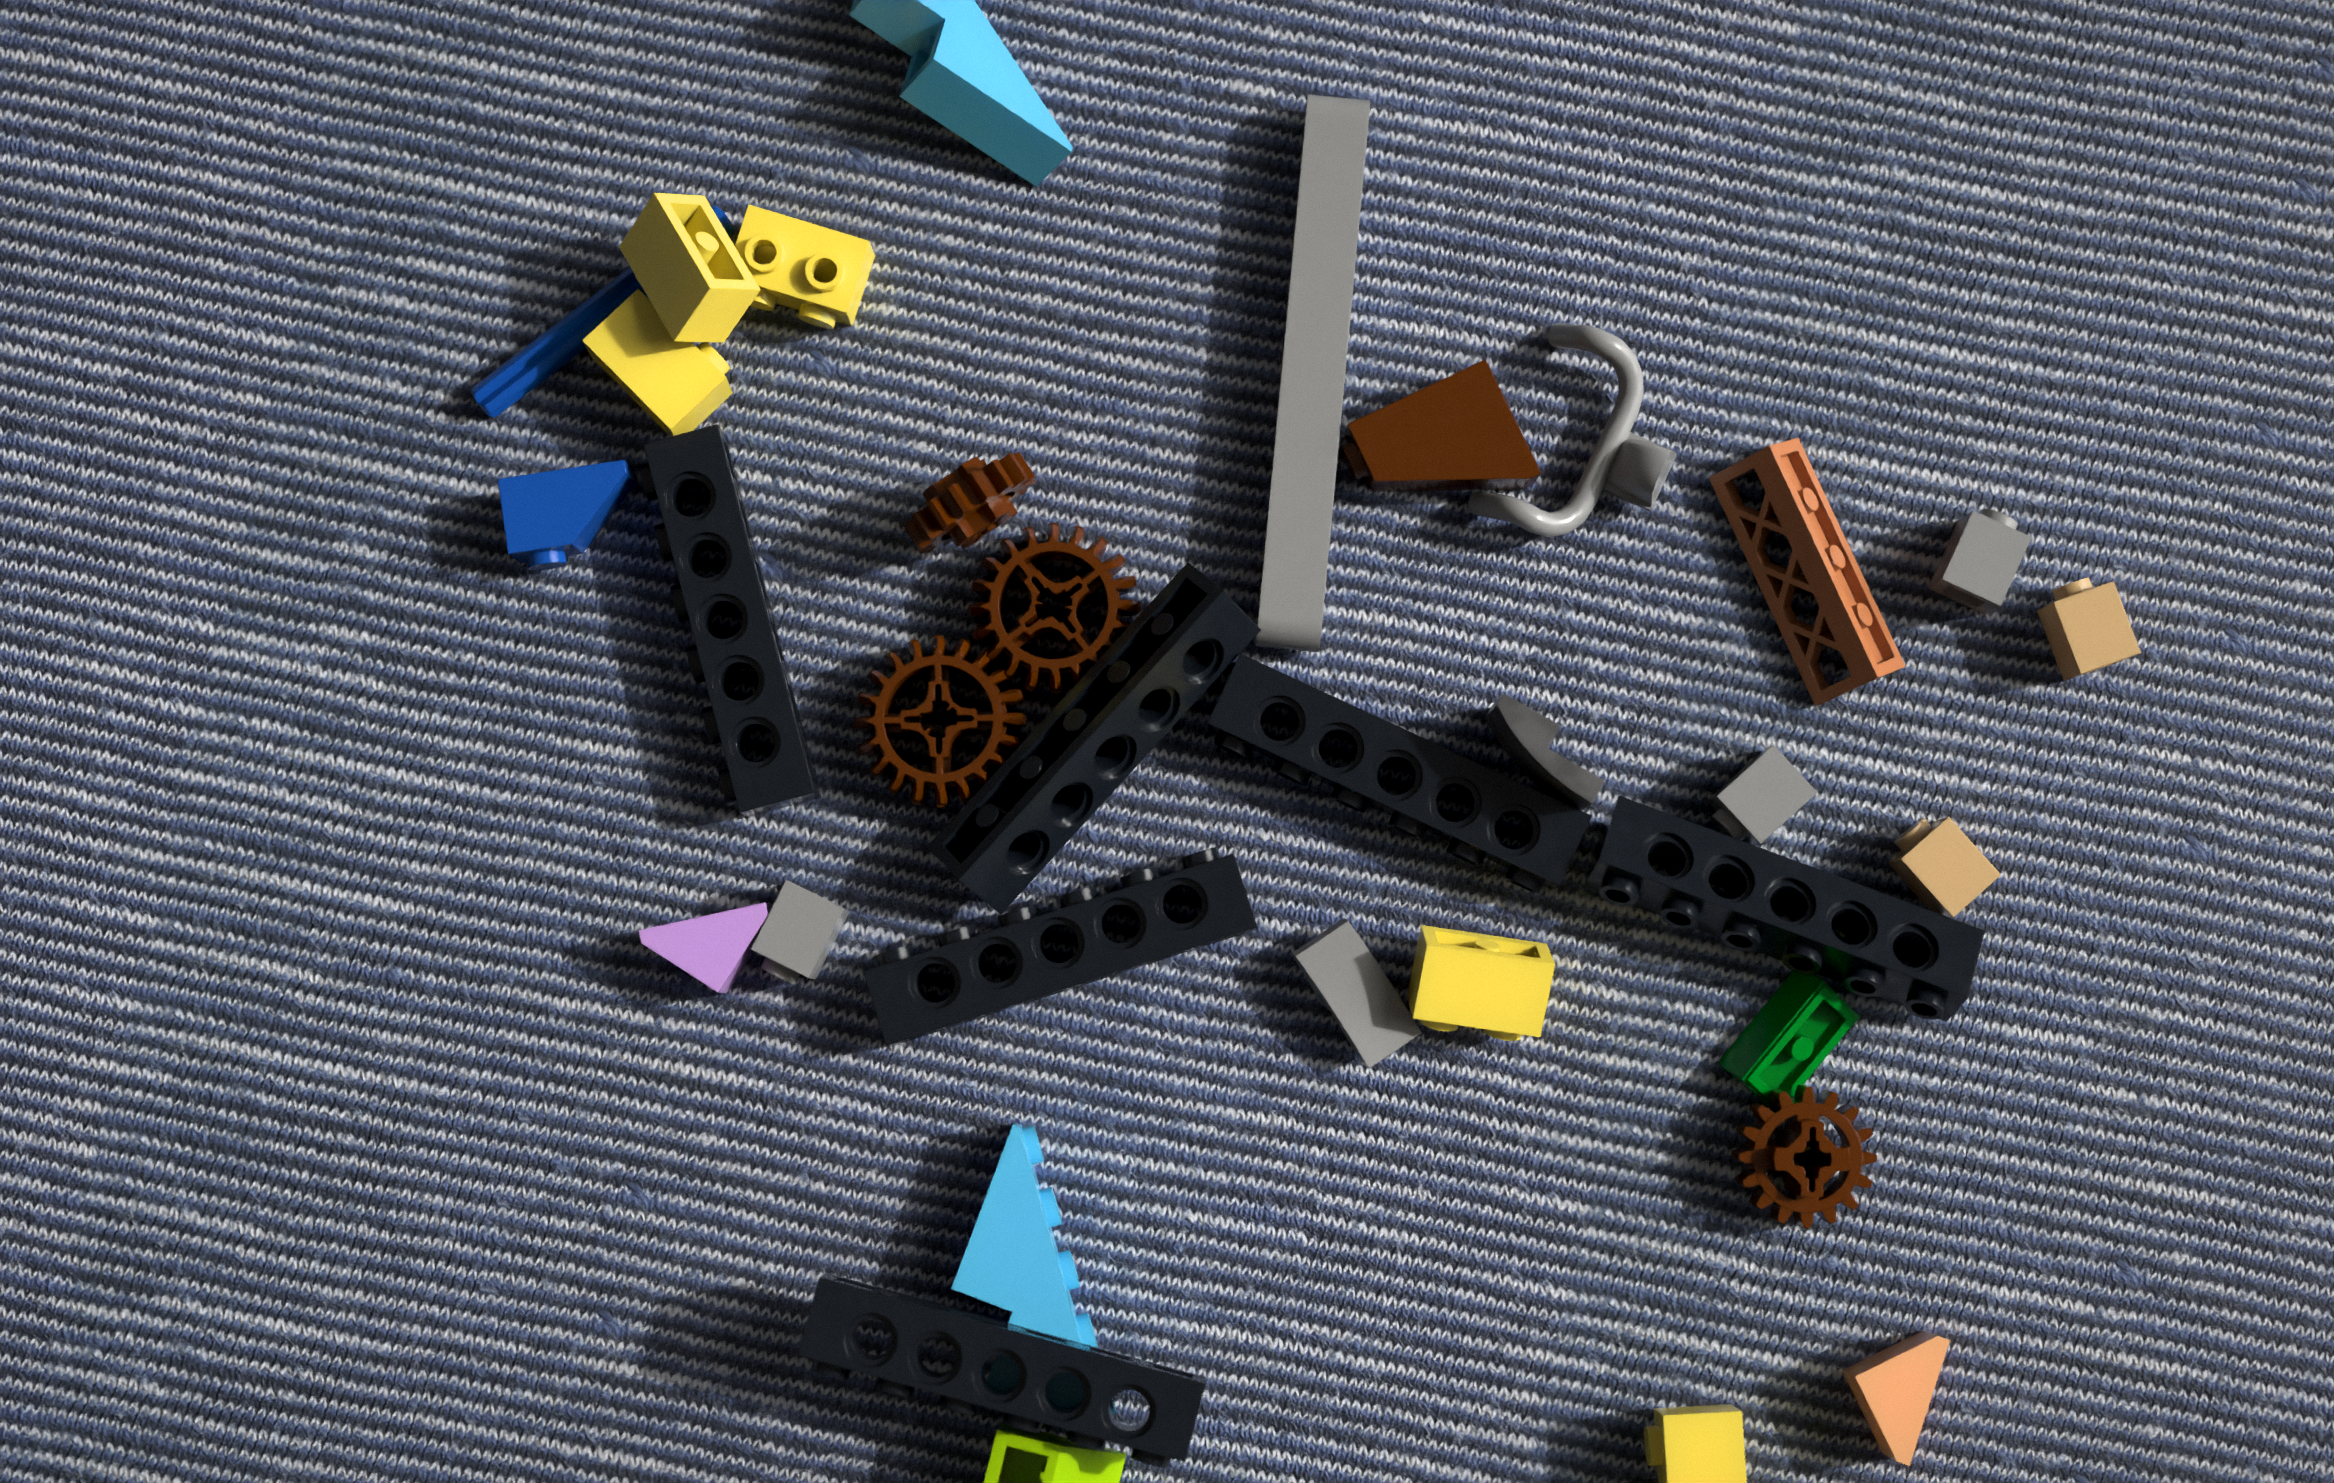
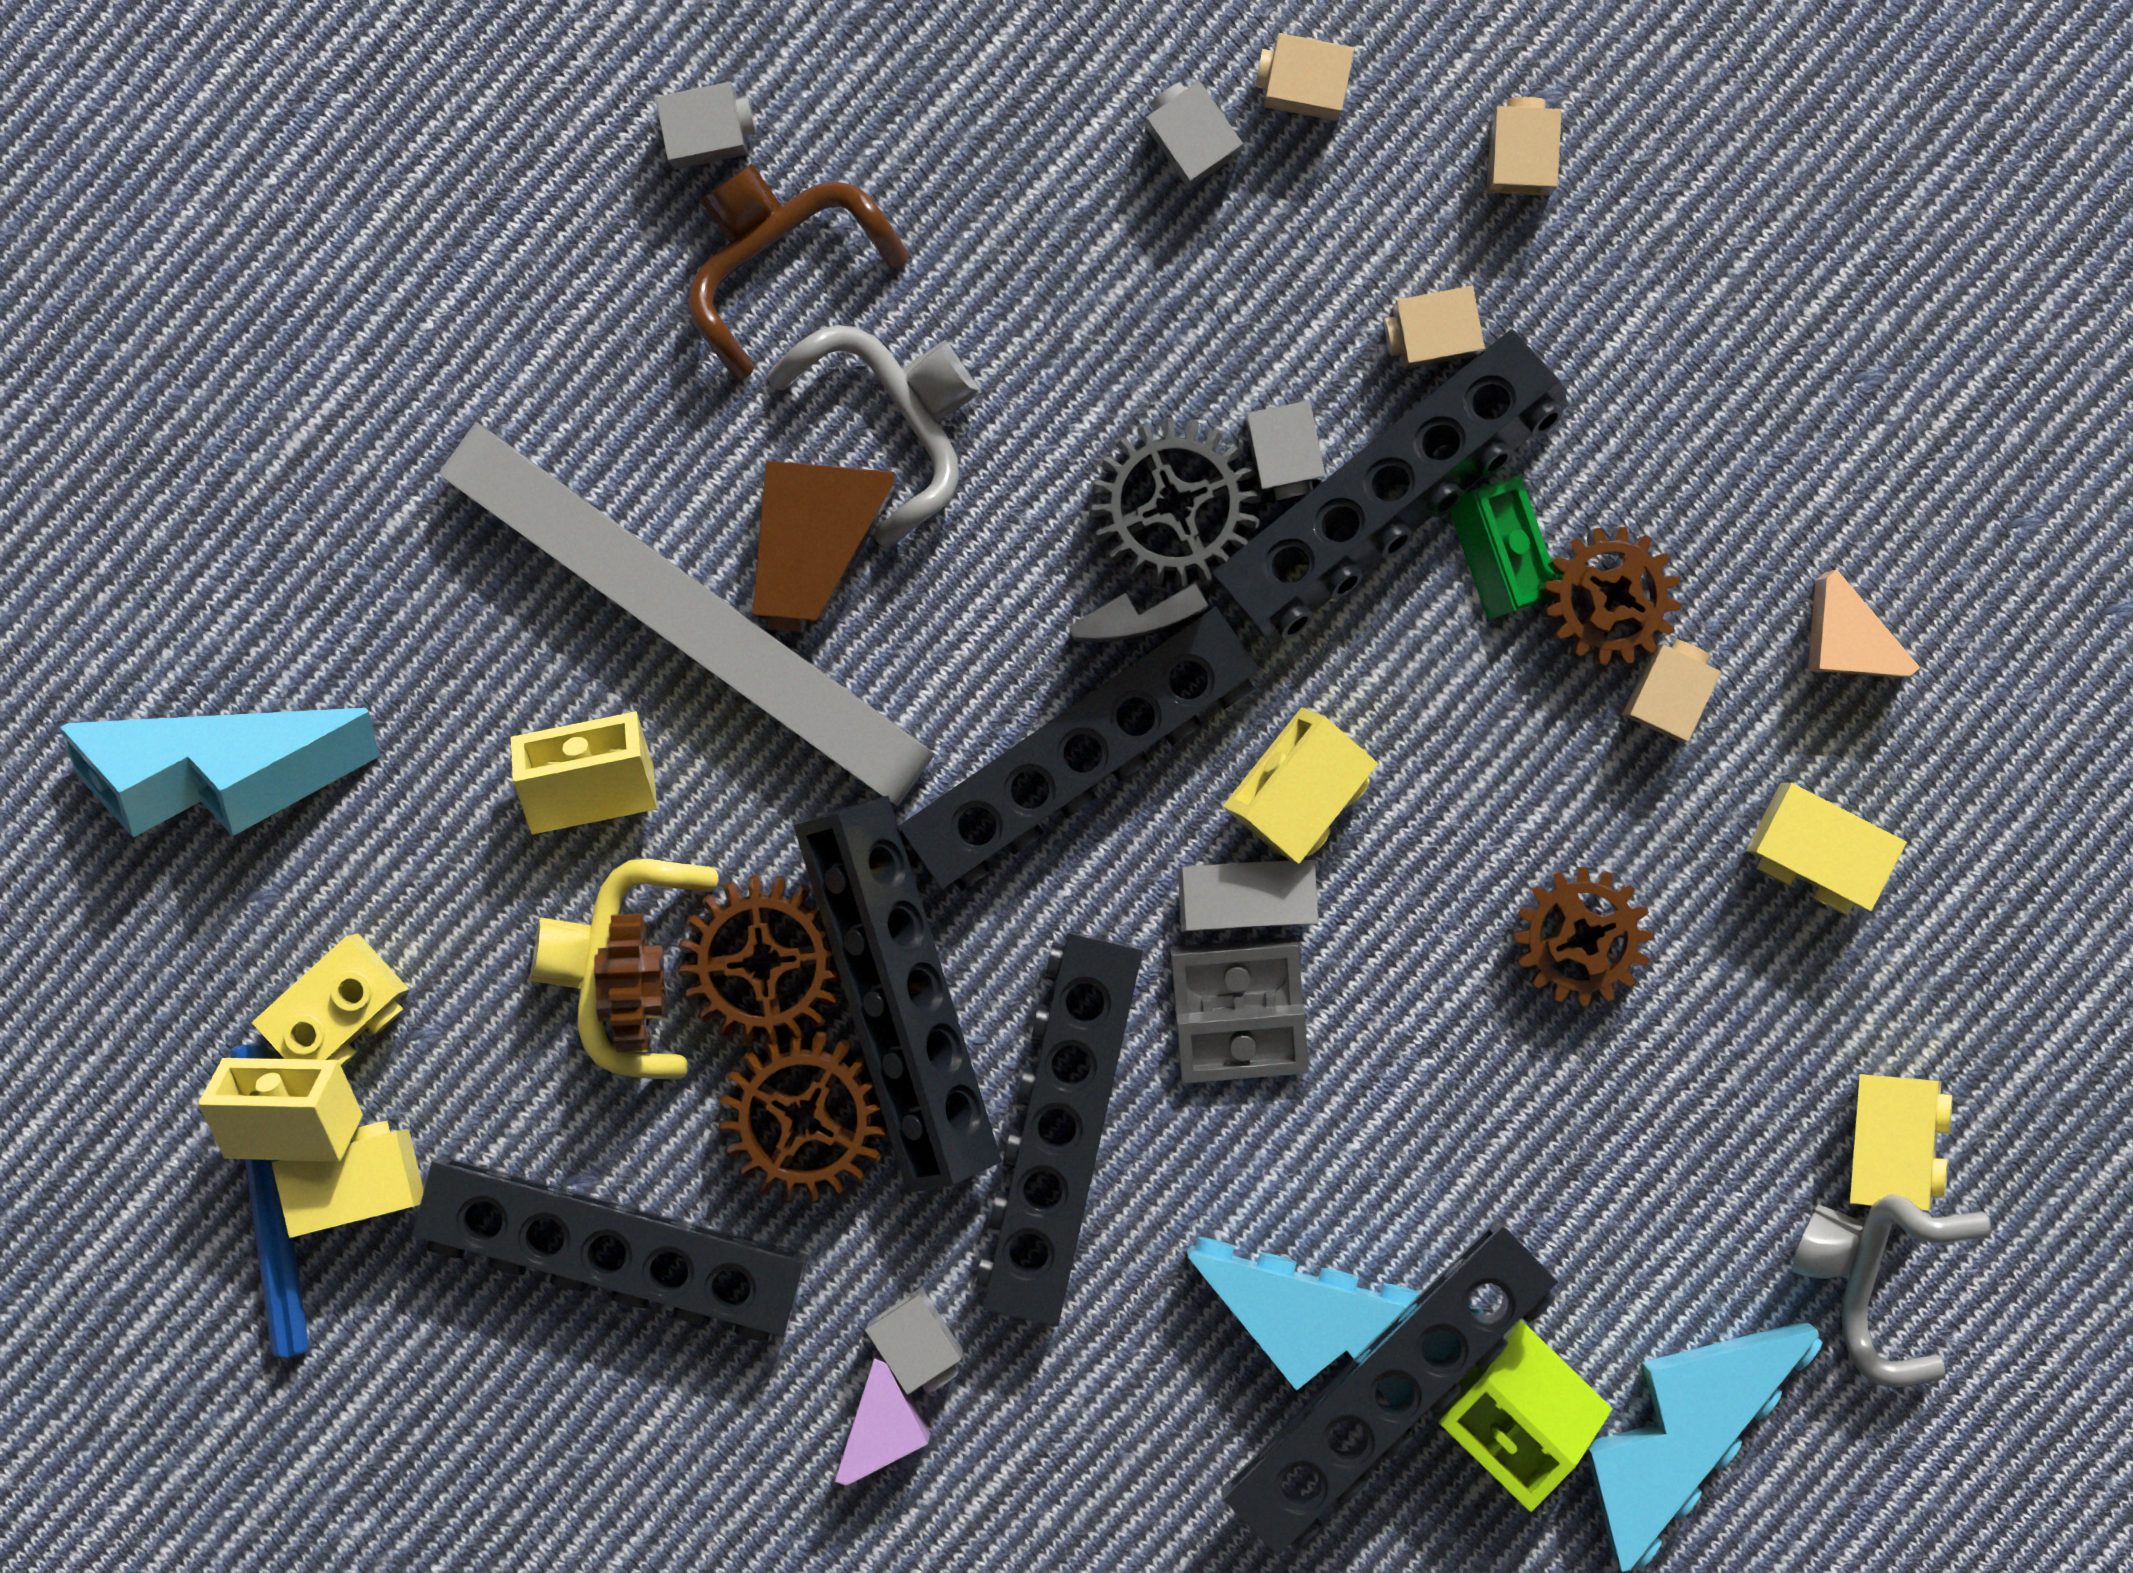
camera: 65 degrees left, 5 degrees up
blue slope [498,460,636,570] -> none
nougat fence [1709,438,1906,707] -> none
none -> light yellow brick [511,712,657,835]
none -> light yellow piece [529,859,718,1080]
none -> light grey brick [655,81,757,170]
none -> reddish brown piece [688,163,909,380]
none -> dark grey gear [1088,418,1261,591]
none -> flat silver slope [1170,936,1309,1084]
none -> tan brick [1487,97,1562,196]
none -> reddish brown gear [1511,867,1654,1006]
none -> tan brick [1622,639,1722,742]

